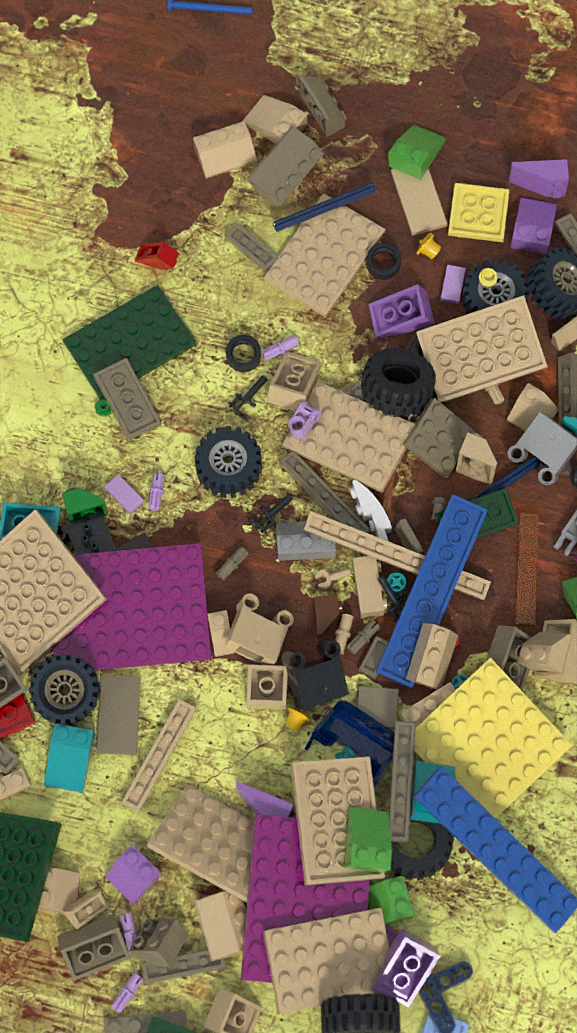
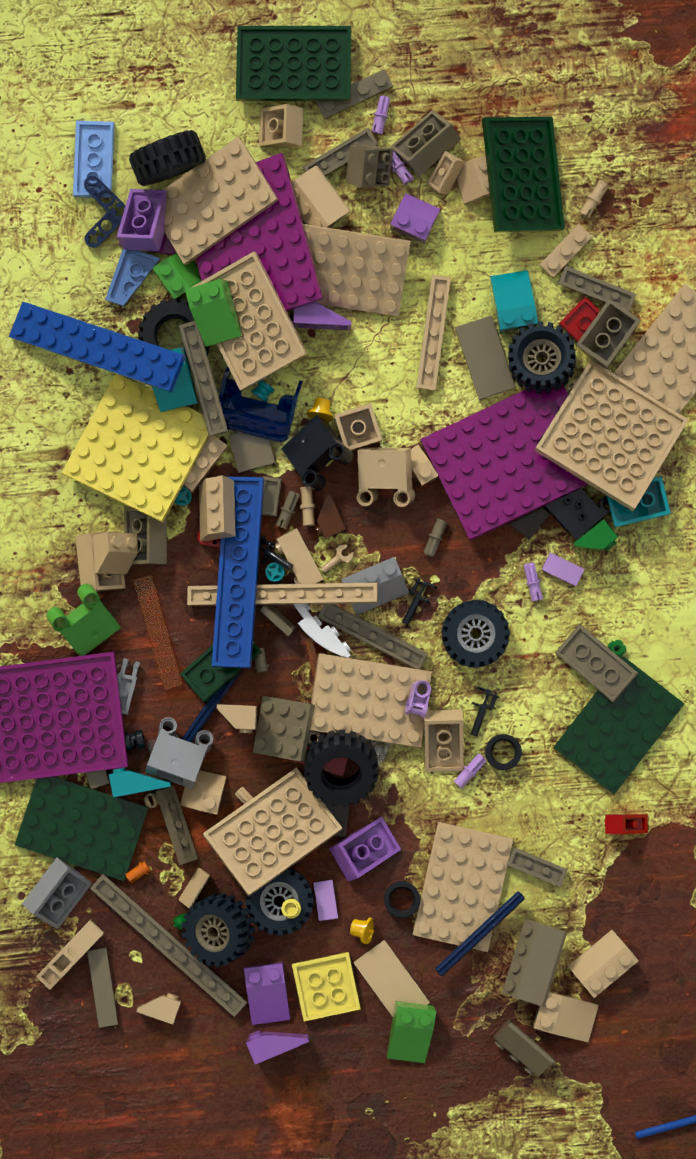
camera: 155 degrees right, 15 degrees up
none -> medium blue wing [105,249,160,307]

